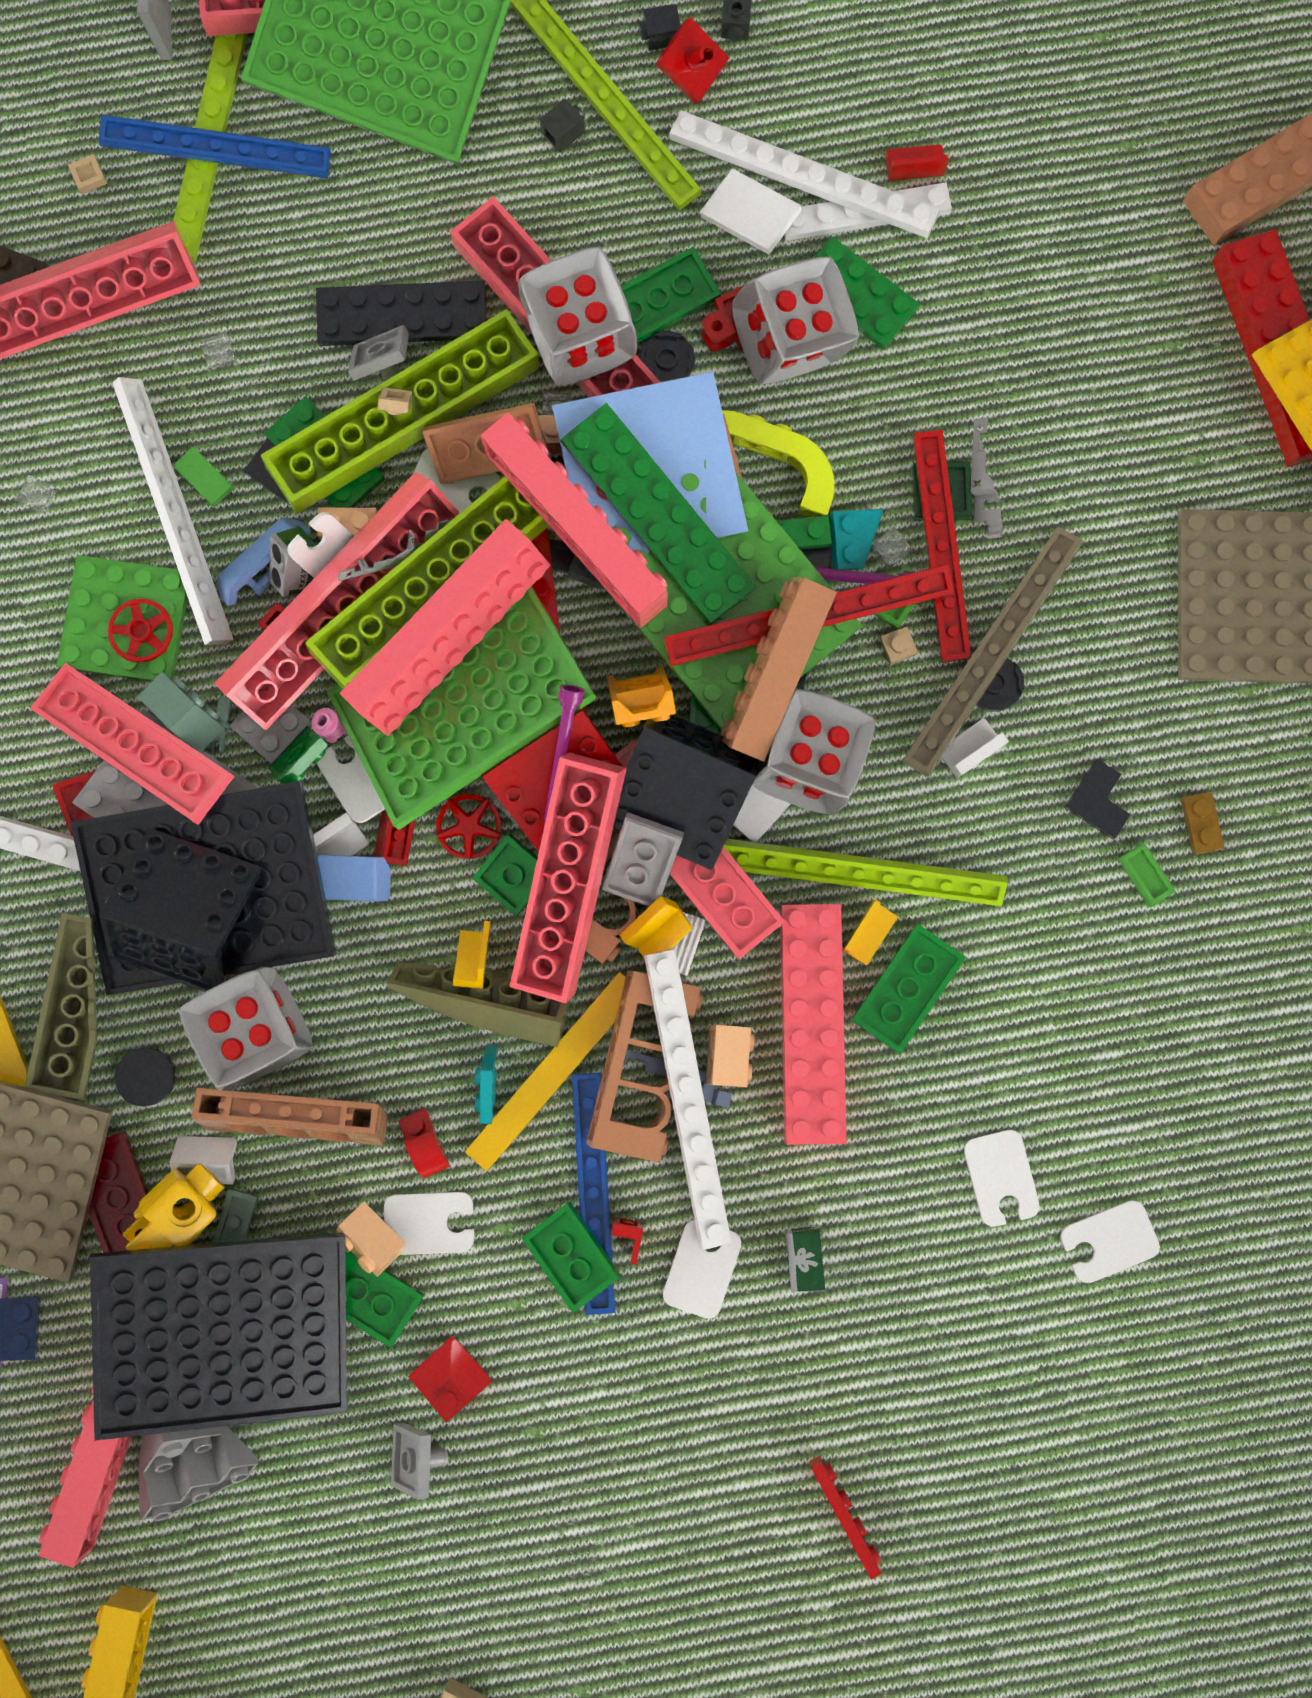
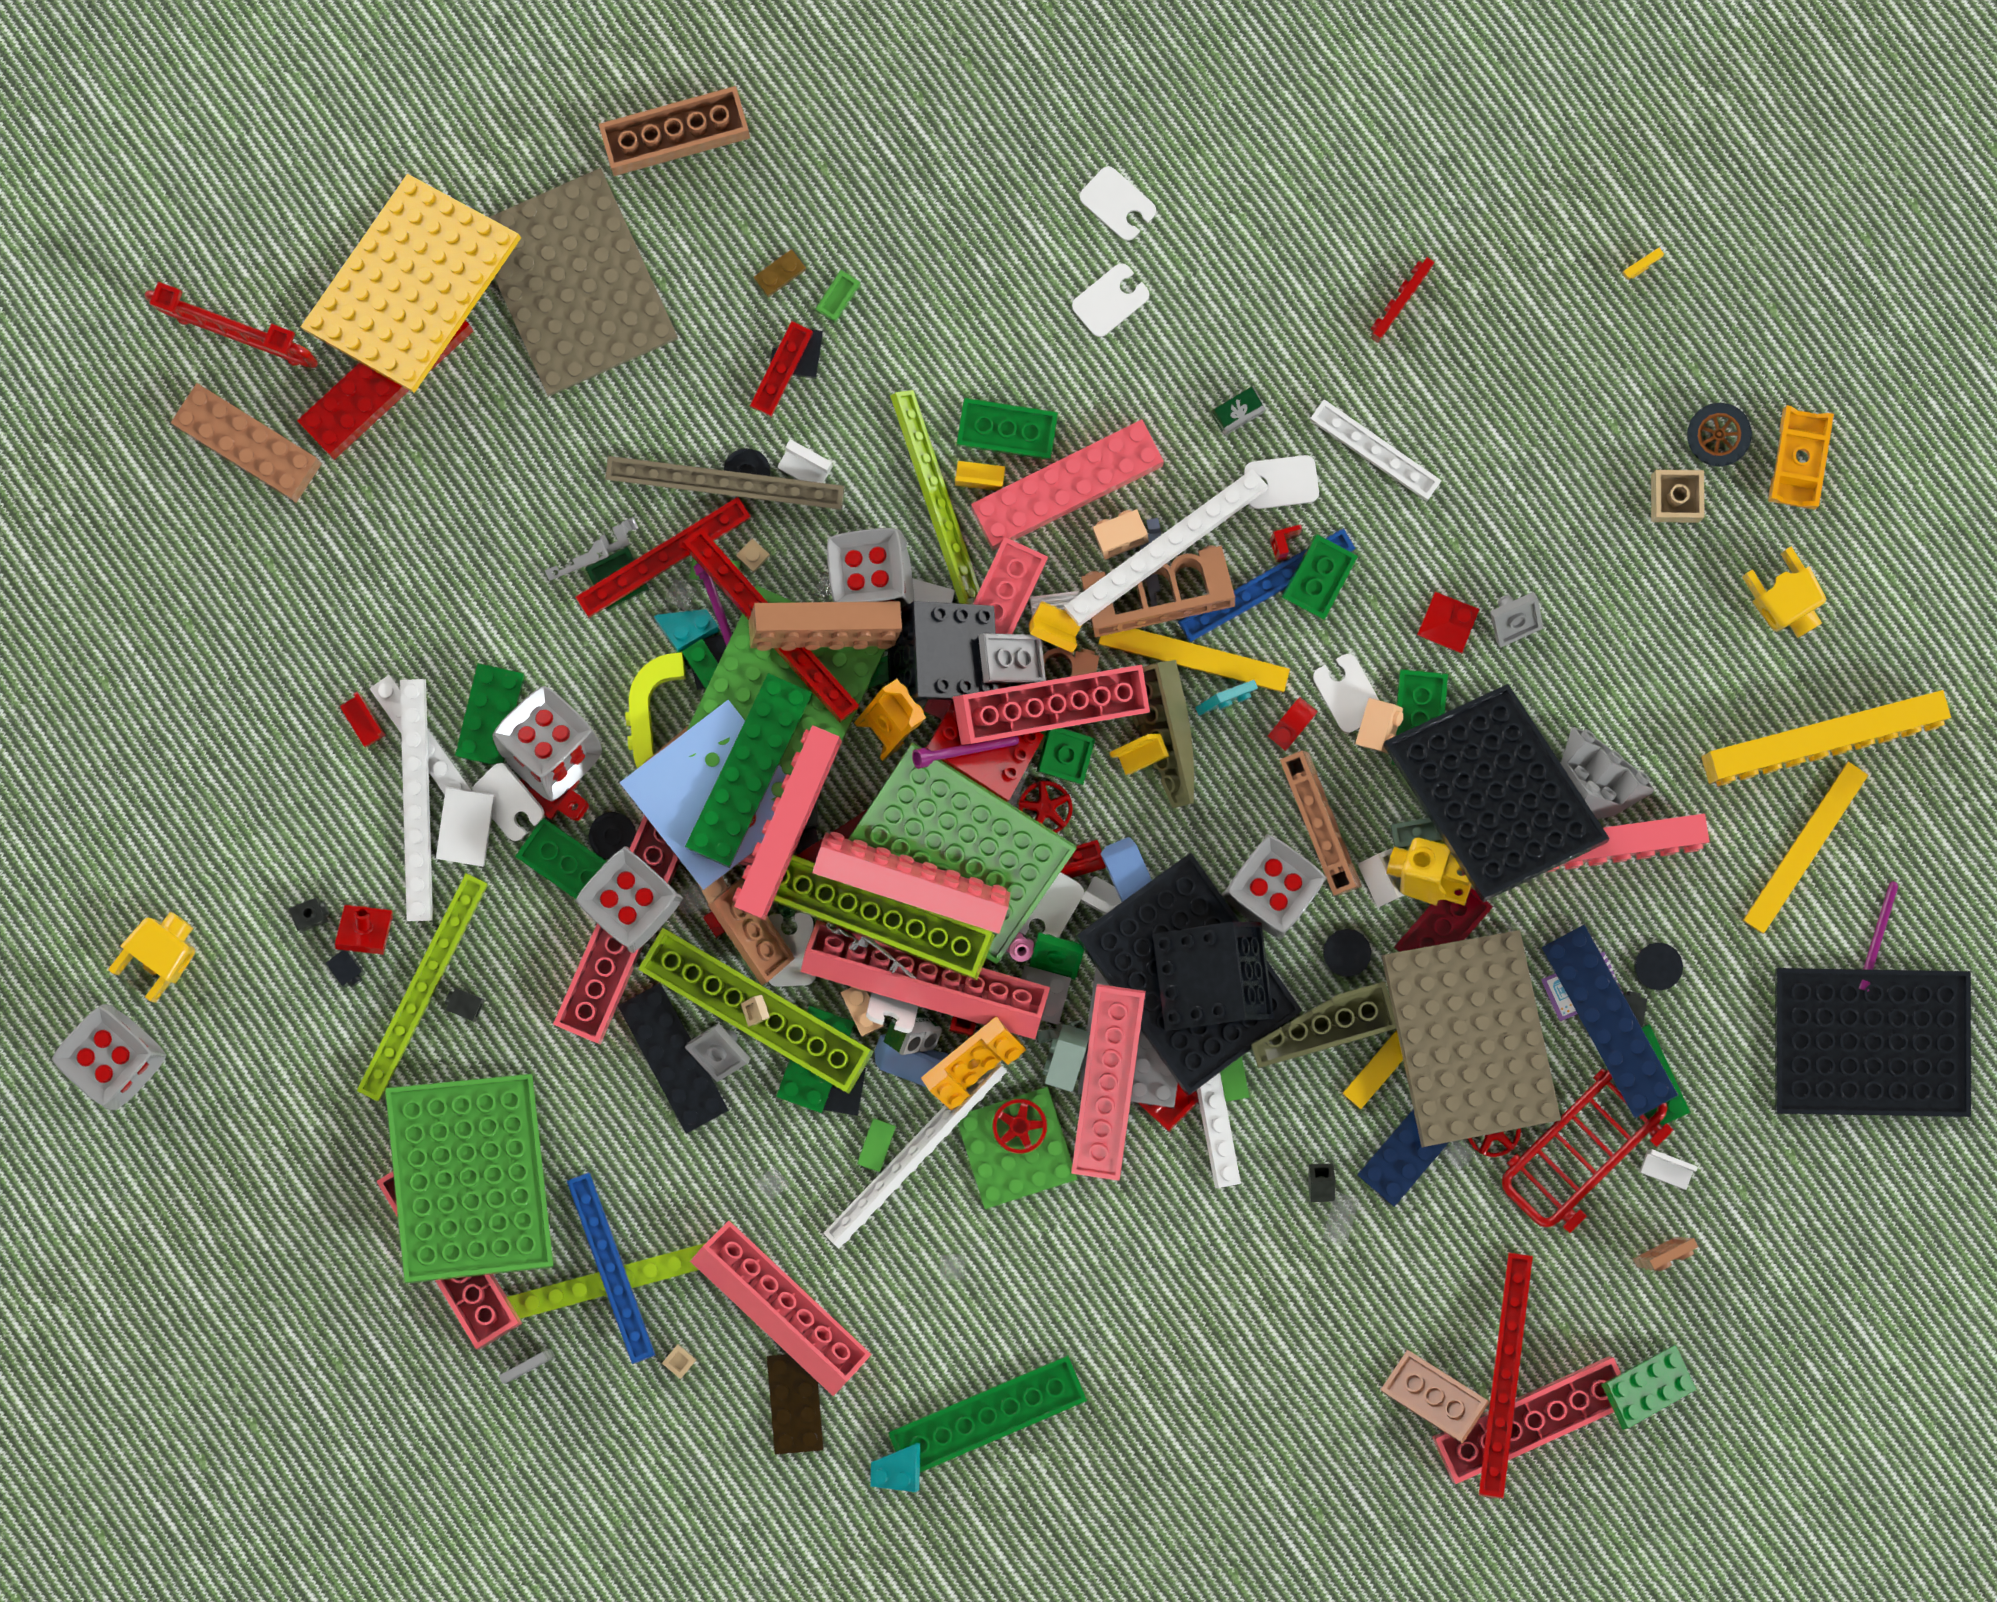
camera: 120 degrees left, 0 degrees up
none -> white piece [472,763,544,841]
none -> red plate [750,321,813,418]
none -> light orange piece [921,1016,1027,1111]
none -> bright green tile [1220,1056,1249,1102]
none -> white plate [1310,400,1441,501]

